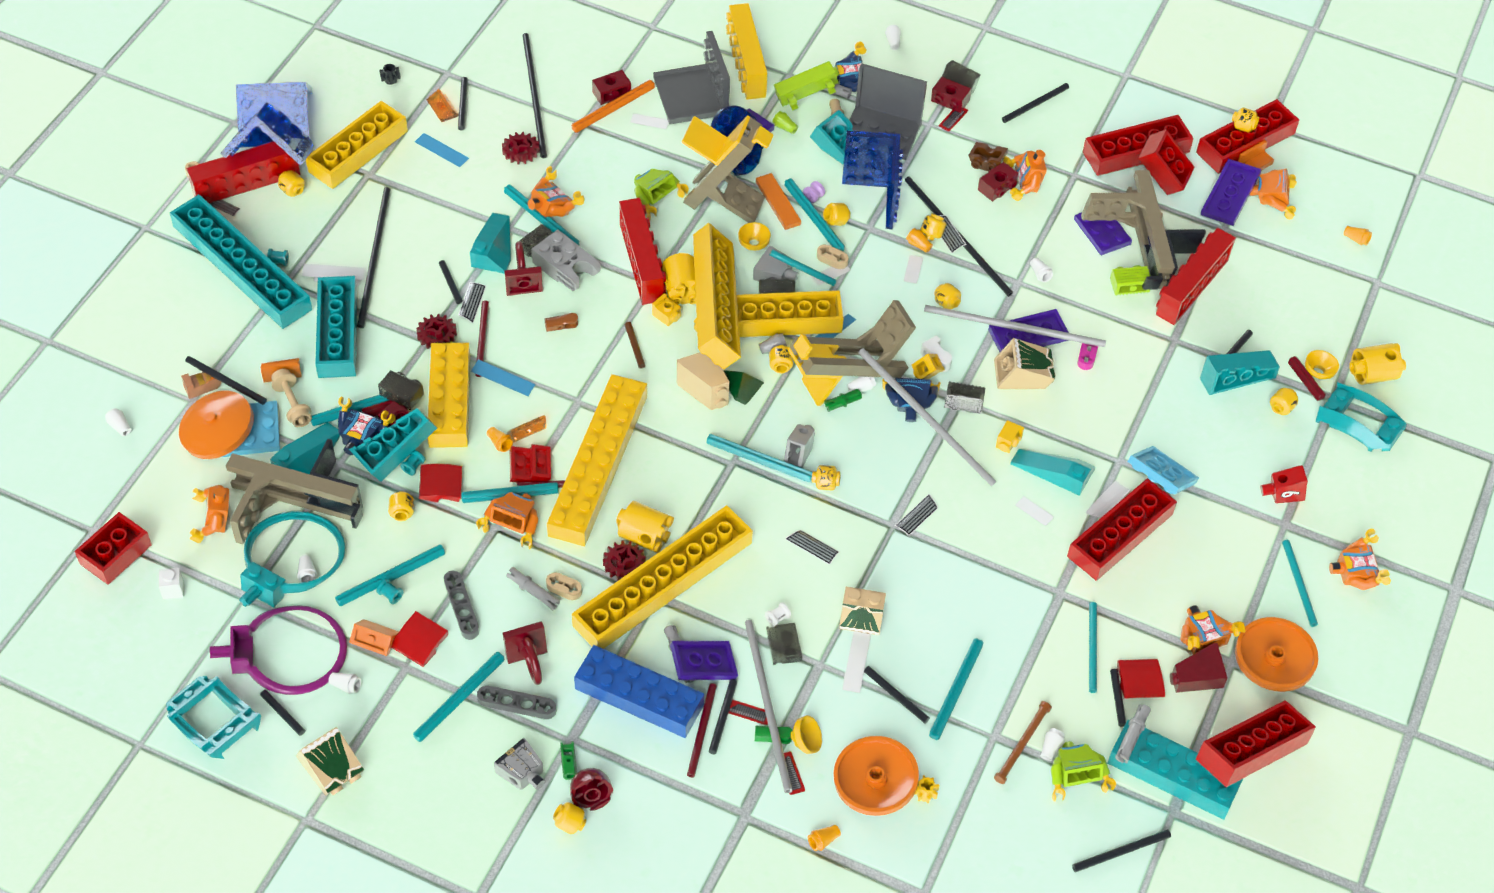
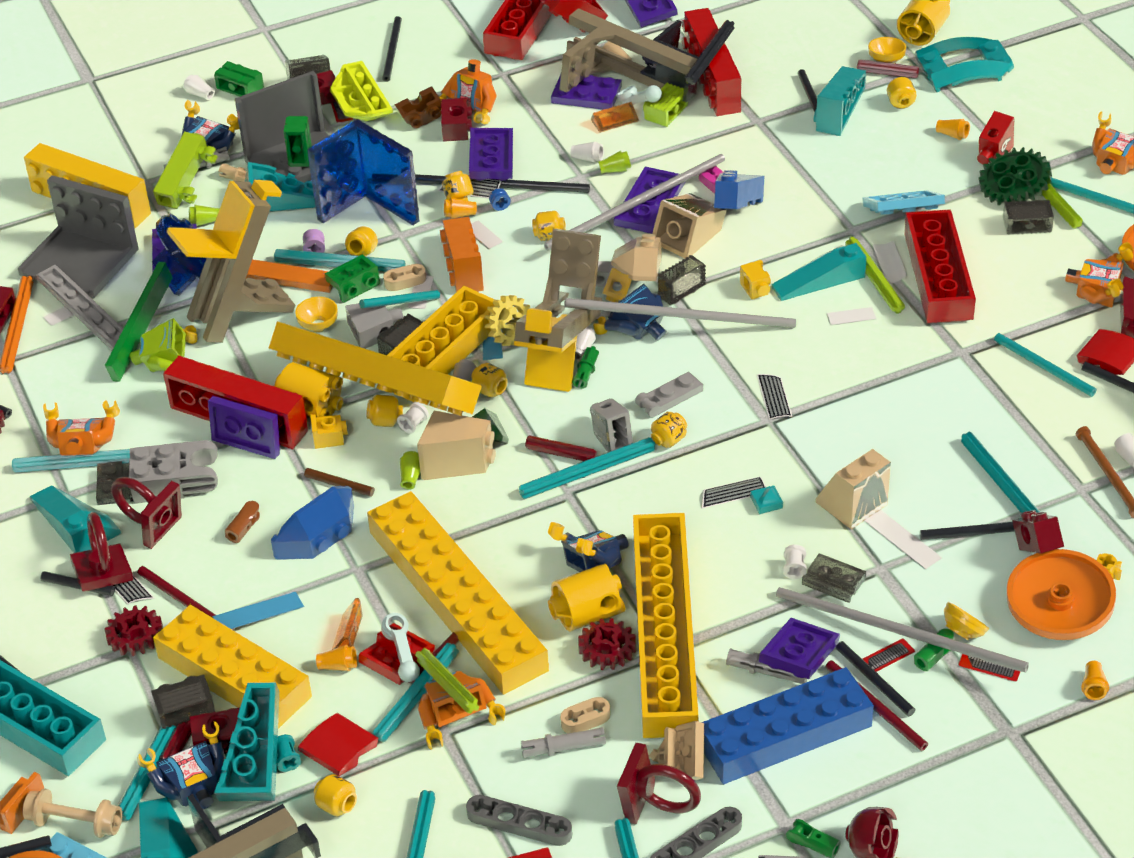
camera: 45 degrees left, 10 degrees down
none -> light grey tile [36,265,124,351]
none -> dark red tile [70,512,133,592]
none -> green tile [105,262,173,382]
none -> dark purple plate [208,396,280,459]
none -> green brick [214,61,264,97]
none -> blue wedge [271,486,354,560]
none -> green brick [283,116,313,167]
none -> green bracket [325,254,380,303]
none -> neon yellow wedge [330,61,393,121]
none -> light aqua piece [381,613,420,682]
none -> lime cone [400,451,420,489]
none -> lime axle [415,648,479,714]
none -> orange wedge [439,217,484,292]
none -> dark purple plate [469,128,513,181]
none -> light yellow gear [485,295,530,346]
none -> blue bush [489,188,511,211]
none -> dark red axle [525,435,597,461]
none -> dark blue torso [548,522,629,572]
none -> clear orange slope [590,102,639,133]
none -> lime cone [598,150,632,174]
none -> tan wedge [611,234,662,281]
none -> light aqua piece [616,85,662,105]
none -> light grey plate [635,371,703,417]
none -> tan slope [649,721,704,781]
none -> black axle [685,20,735,85]
none -> wedge [714,170,765,209]
none -> teal tile [750,485,783,514]
none -> lime axle [845,236,905,314]
none -> light orange cone [936,119,970,140]
none -> dark green gear [978,147,1052,207]
none -> clear smoke brick [1003,200,1054,235]
none -> dark red brick [1012,510,1064,554]
none -> lime axle [1042,184,1083,229]

